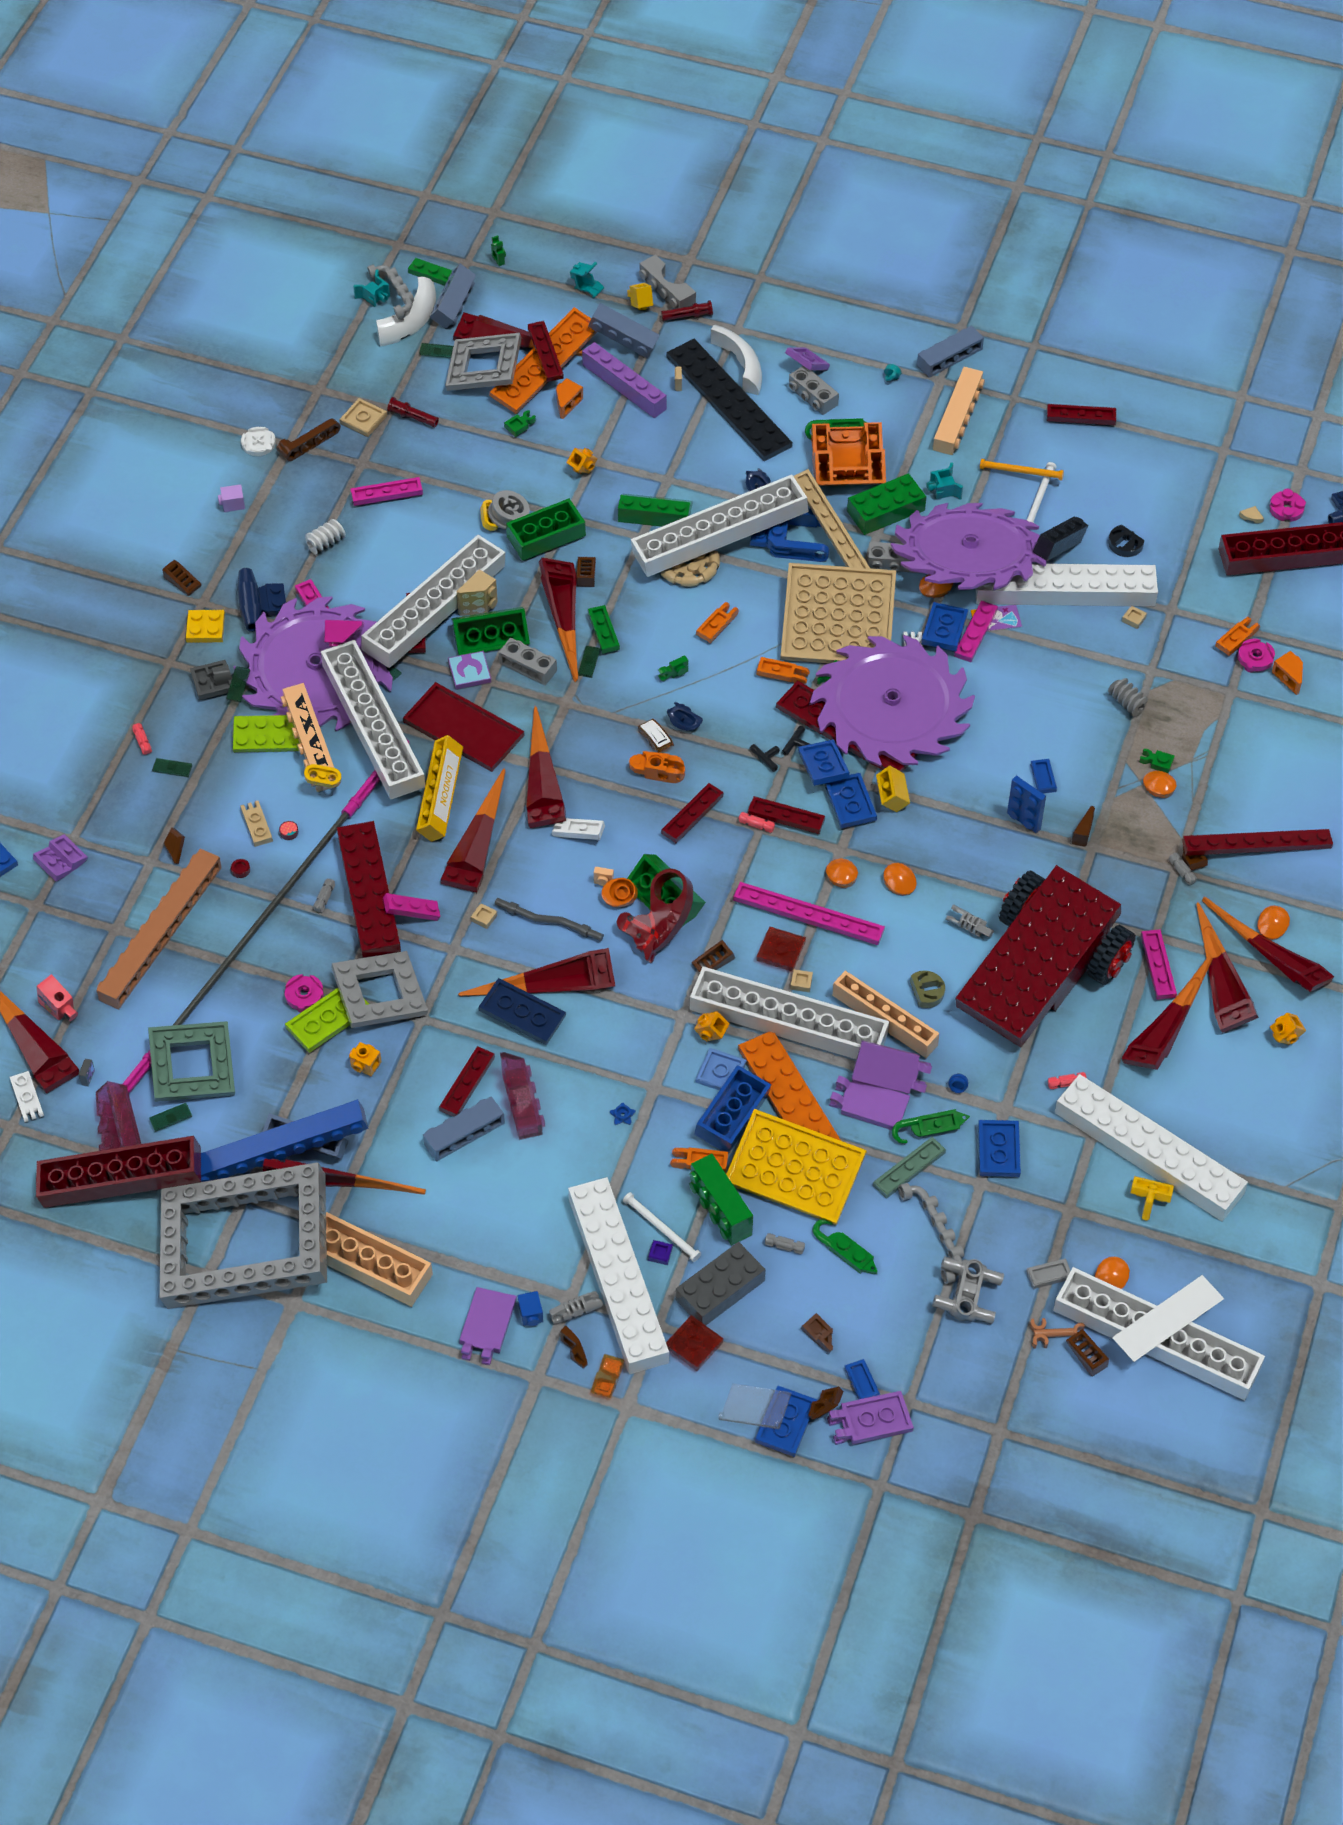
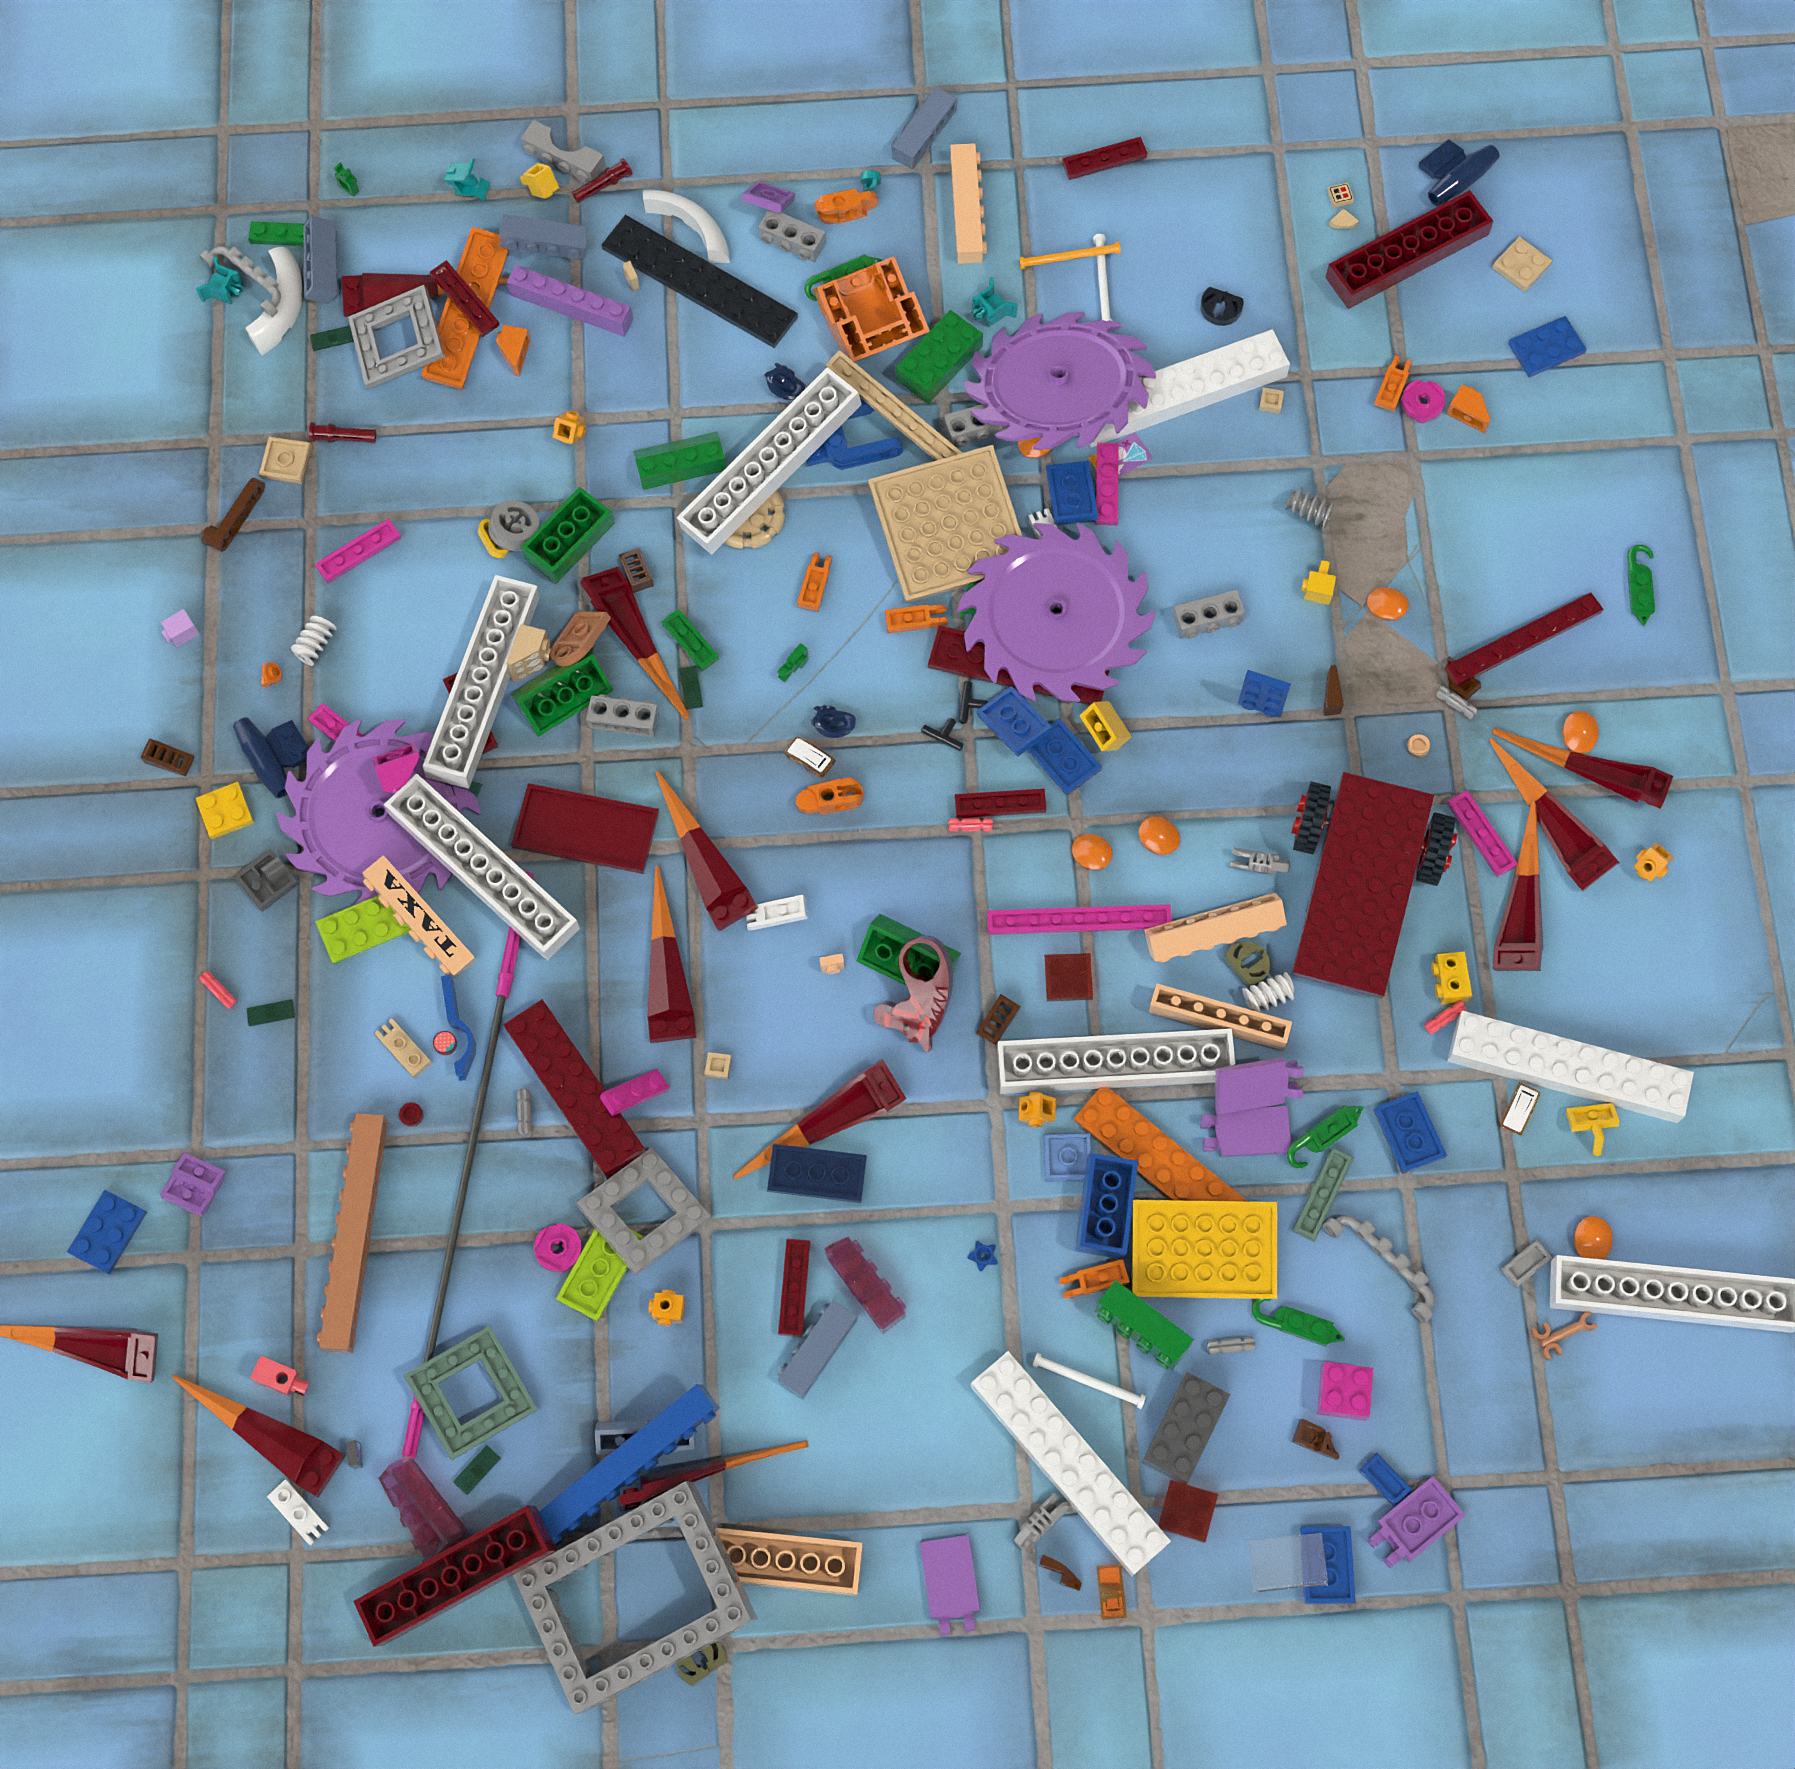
camera: 20 degrees left, 15 degrees up
reddish brown piece [163,827,185,864] -> none
clear green piece [226,666,250,703] -> none
white tile [241,427,276,456] -> none
yellow plate [304,764,341,788] -> none
yellow brick [416,735,463,842] -> none
tile [448,651,491,689] -> none
dark grey bar [495,898,604,941] -> none
green plate [504,410,536,437] -> none
blue brick [517,1291,543,1326] -> none
orange hat [602,878,638,907] -> none
dark purple tile [648,1240,673,1265] -> none
dark red plate [661,783,723,843] -> none
tan tile [790,969,813,992] -> none
reddish brown slope [808,1386,844,1419] -> none
light grey piece [932,1256,1004,1324] -> none
blue plate [948,1073,969,1093] -> none
blue tile [1030,759,1057,794] -> none
black brick [1033,516,1089,561] -> none
reddish brown slope [1066,1329,1109,1377] -> none
white sticker [1112,1275,1224,1362] -> none
green plate [1139,749,1175,774] -> none
dark pink plate [1270,489,1306,522] -> none
none -> orange plate [261,662,282,687]
none -> blue piece [441,975,476,1081]
none -> nougat plate [550,612,611,667]
none -> olive piece [677,1641,728,1686]
none -> orange piece [814,188,879,224]
none -> light nougat brick [1144,893,1287,962]
none -> light grey brick [1172,590,1245,638]
none -> white piece [1242,972,1294,1013]
none -> yellow brick [1301,560,1336,605]
none -> dark pink brick [1317,1362,1374,1421]
none -> tan tile [1327,182,1354,208]
none -> light nougat tile [1407,734,1430,758]
none -> yellow brick [1431,952,1472,1005]
none -> white slope [1499,1082,1541,1136]

